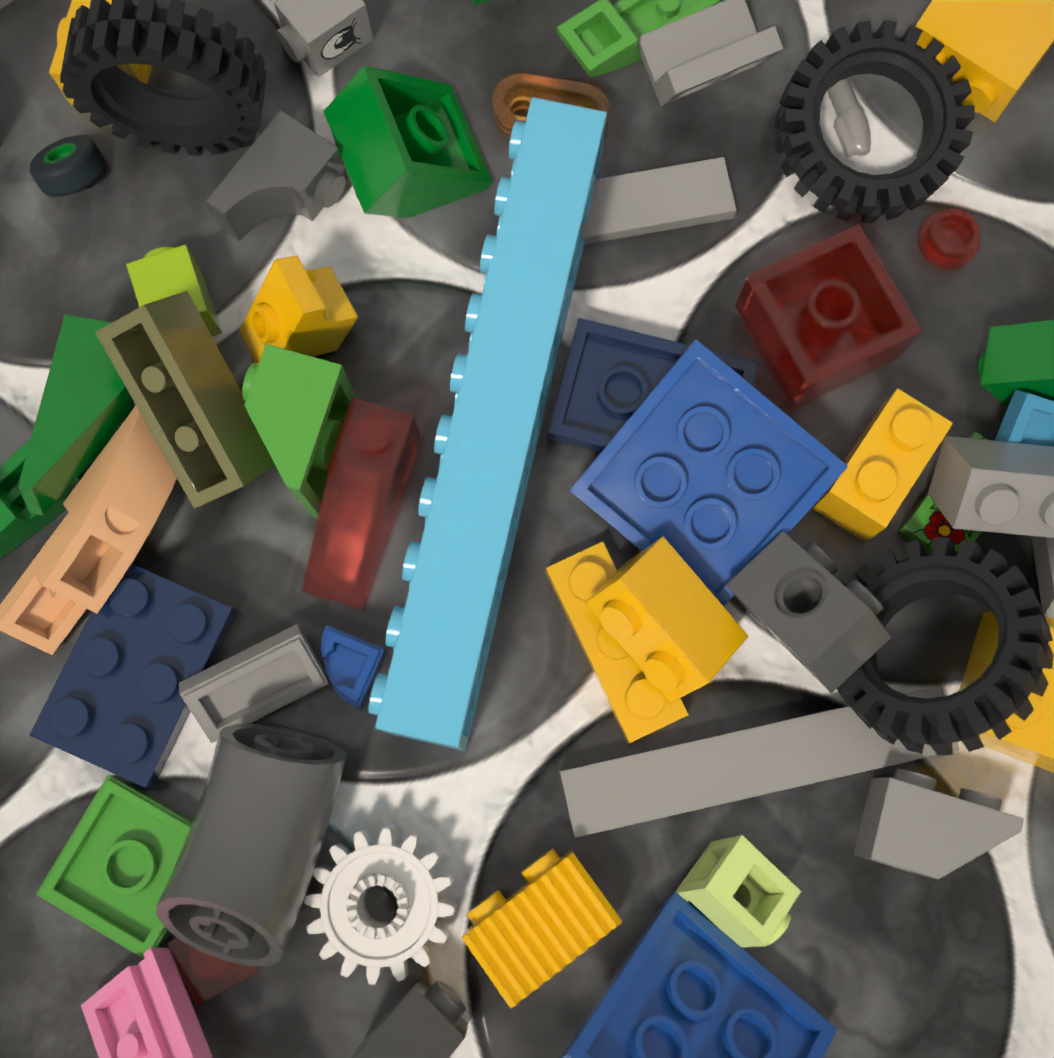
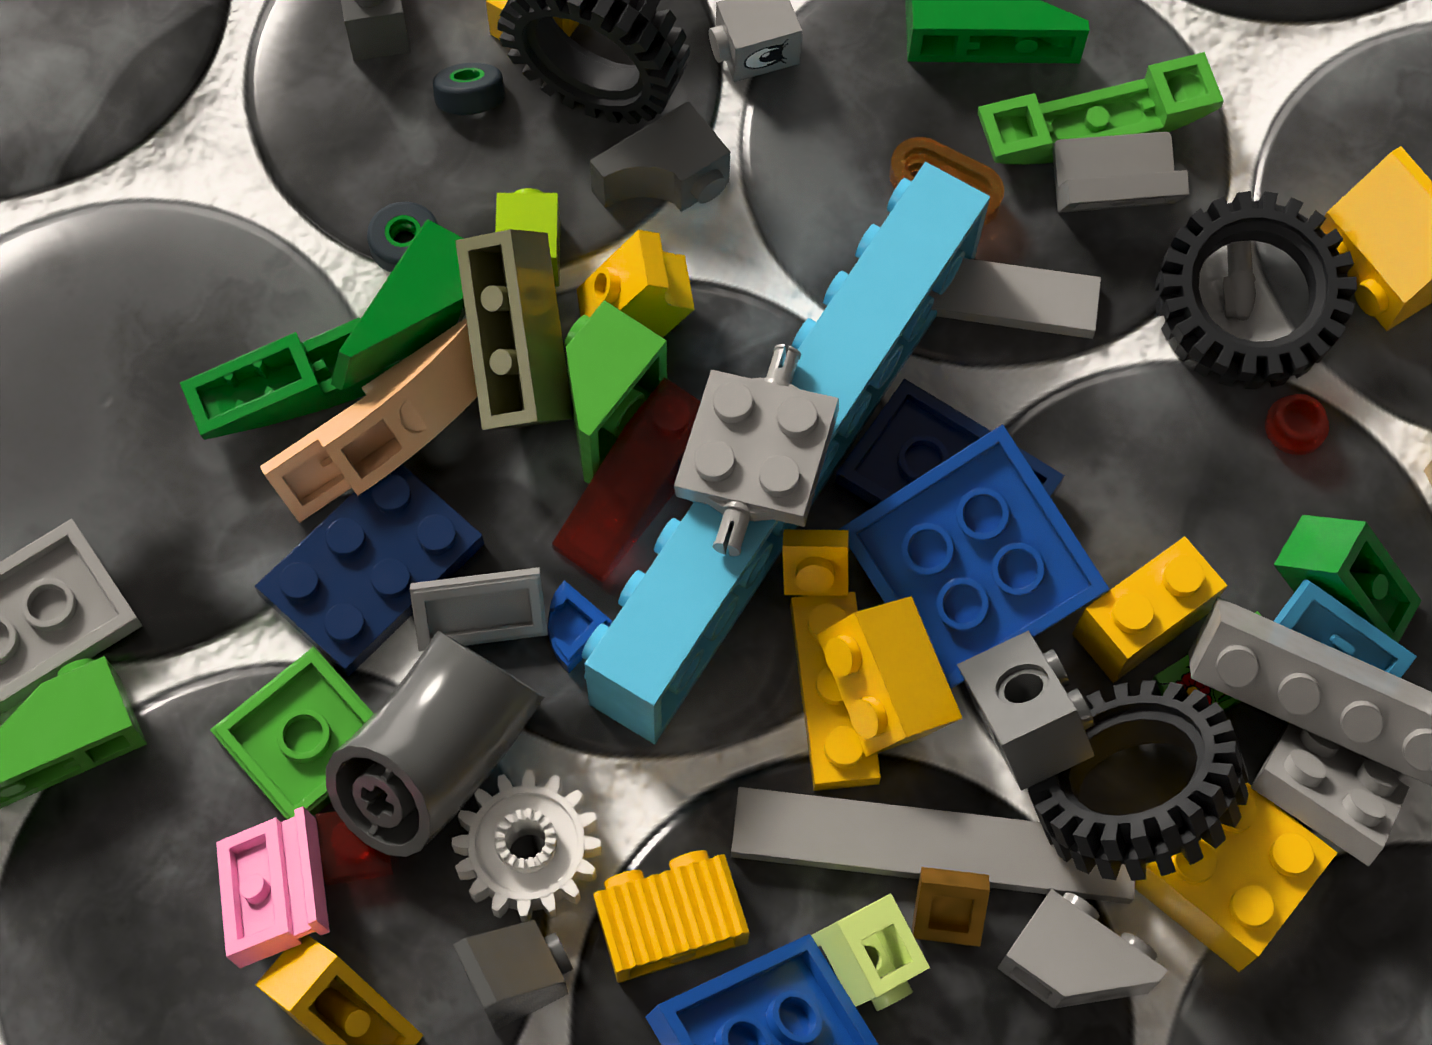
camera: 15 degrees right, 10 degrees down
green slope [323,65,493,218] -> none
clear red brick [735,224,922,409] -> none
none -> black wheel [367,202,438,272]
none -> light grey plate [674,344,839,556]
none -> yellow plate [782,529,849,596]
none -> pearl gold plate [912,867,990,947]

